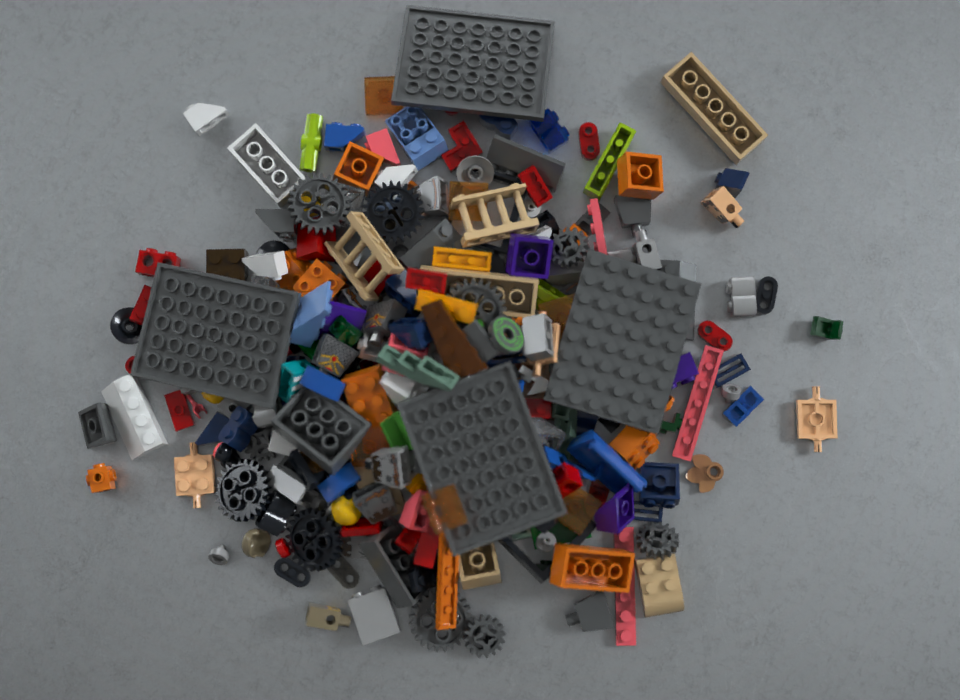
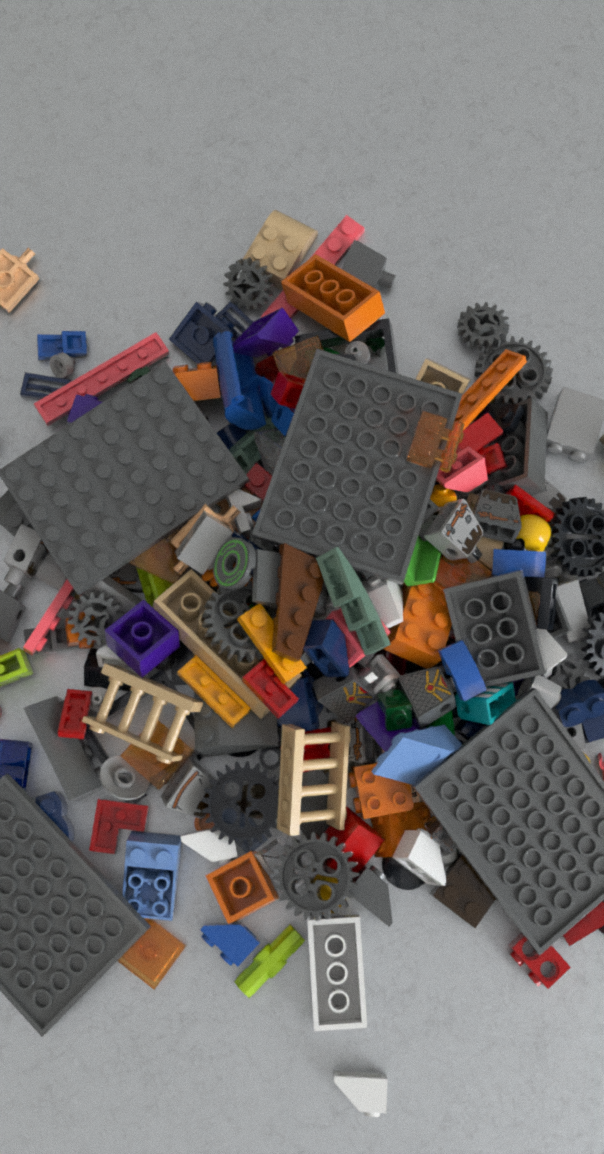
camera: 145 degrees left, 5 degrees down
clear smoke plate [328,555,360,589] -> none
coral slope [364,128,401,166] -> none
medium nougat plate [685,454,724,493] -> none
red plate [697,320,733,352] -> none

